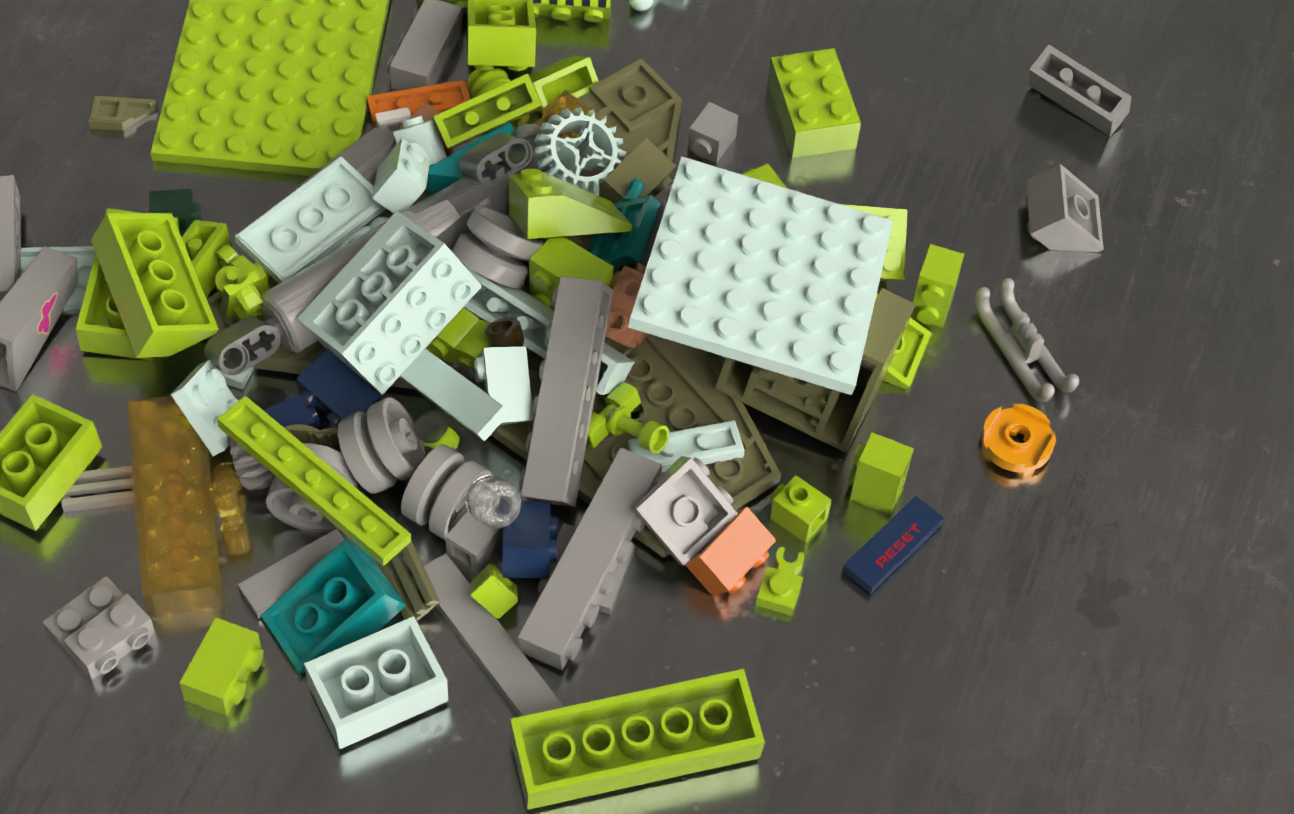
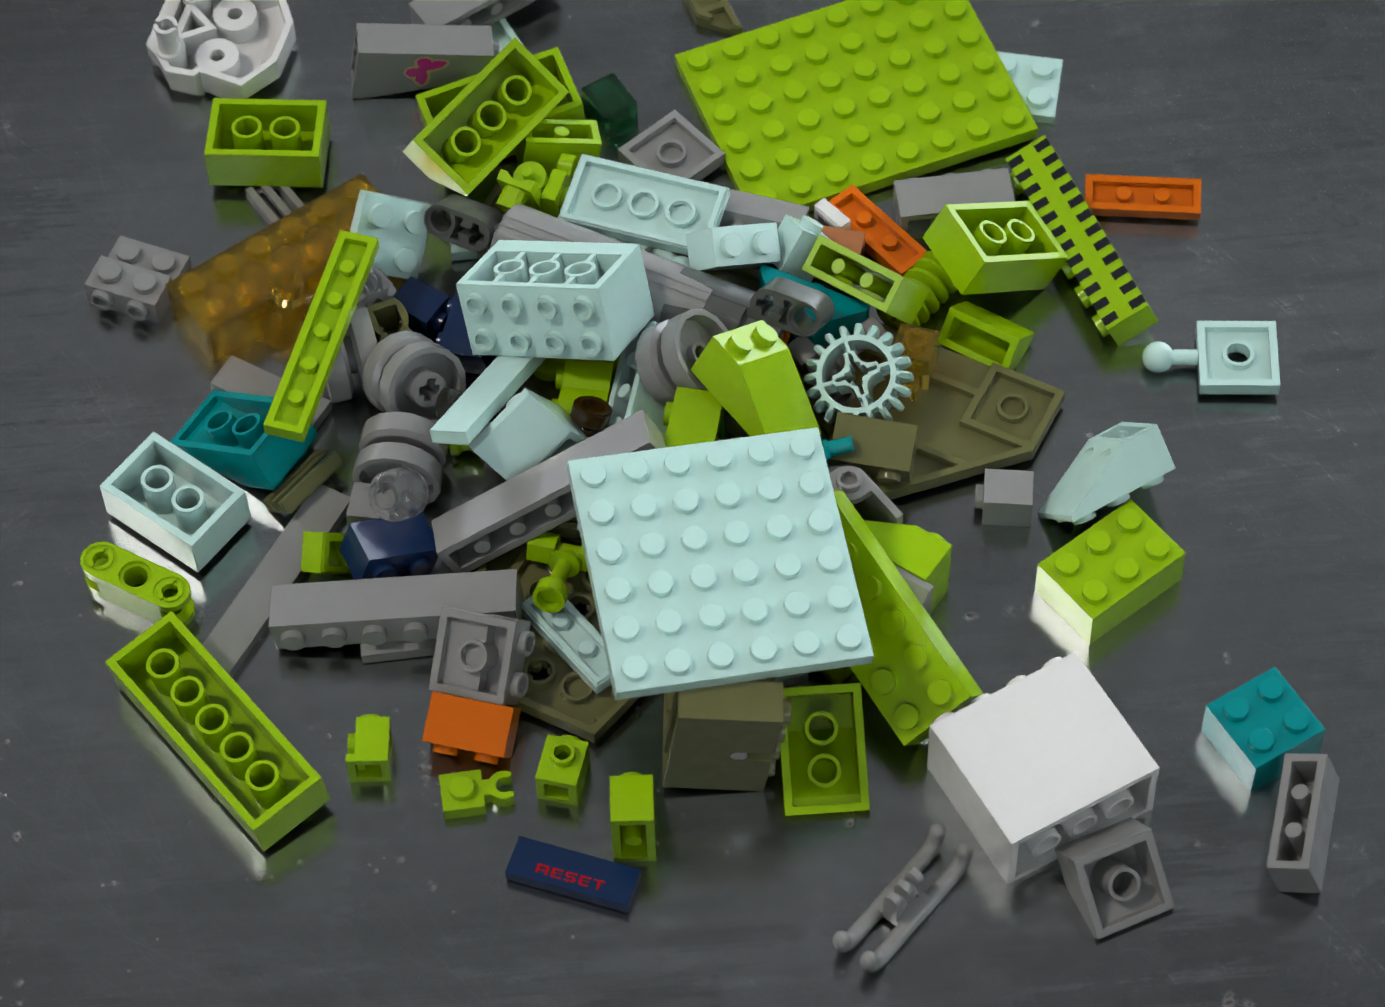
camera: 70 degrees right, 0 degrees up
lime brick [179,617,264,716] -> none
lime brick [911,244,964,327] -> none
light orange plate [981,404,1056,476] -> none
none -> lime piece [80,541,196,626]
none -> lime brick [345,714,393,782]
none -> light grey plate [618,110,725,181]
none -> white brick [927,652,1159,885]
none -> light aqua slope [1038,422,1176,525]
none -> teal brick [1201,667,1325,793]

